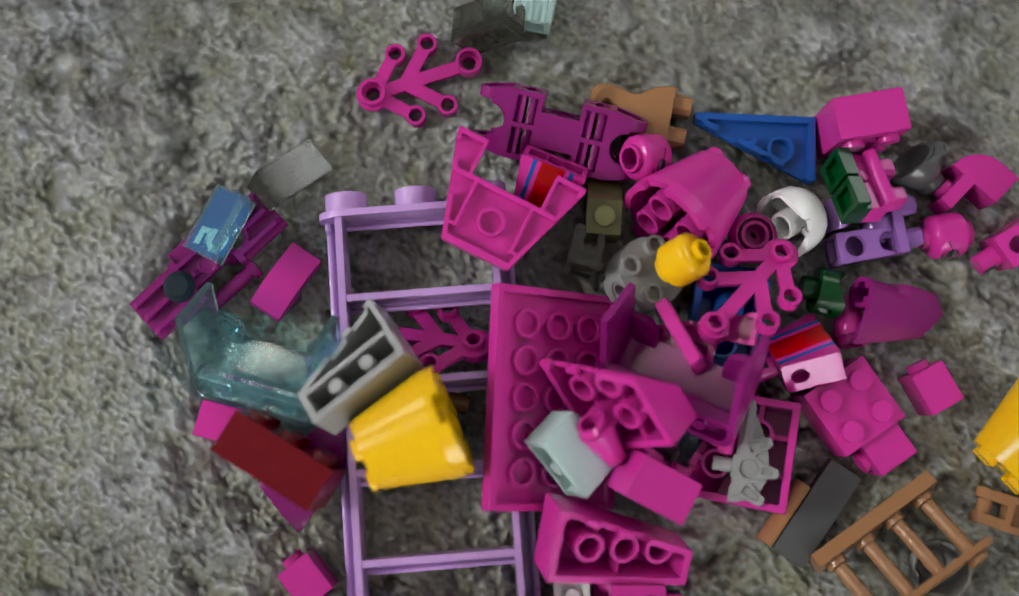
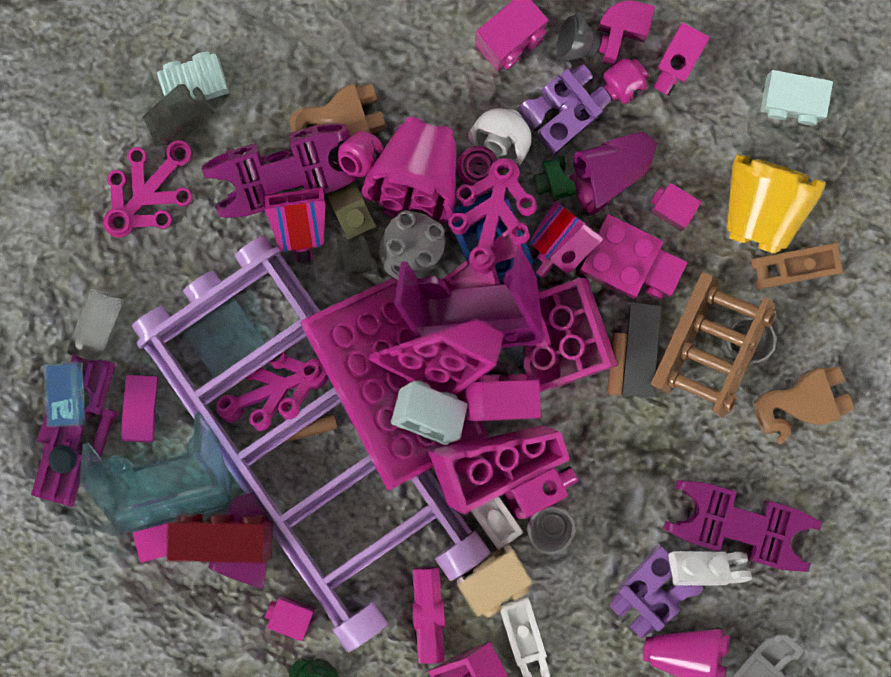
camera: 35 degrees left, 5 degrees up
light grey wedge [297,298,423,435] -> none
yellow cone [349,366,475,492] -> none
dark pink wing [441,126,586,272] -> none
dark pink cone [577,410,626,467] -> none
dark pink tile [654,298,707,375] -> none
yellow head [655,233,712,287] -> none
blue wing [693,112,816,185] -> none
light grey piece [712,398,779,507] -> none
hips [820,147,908,224] -> none
none -> clear light blue plate [182,297,266,378]

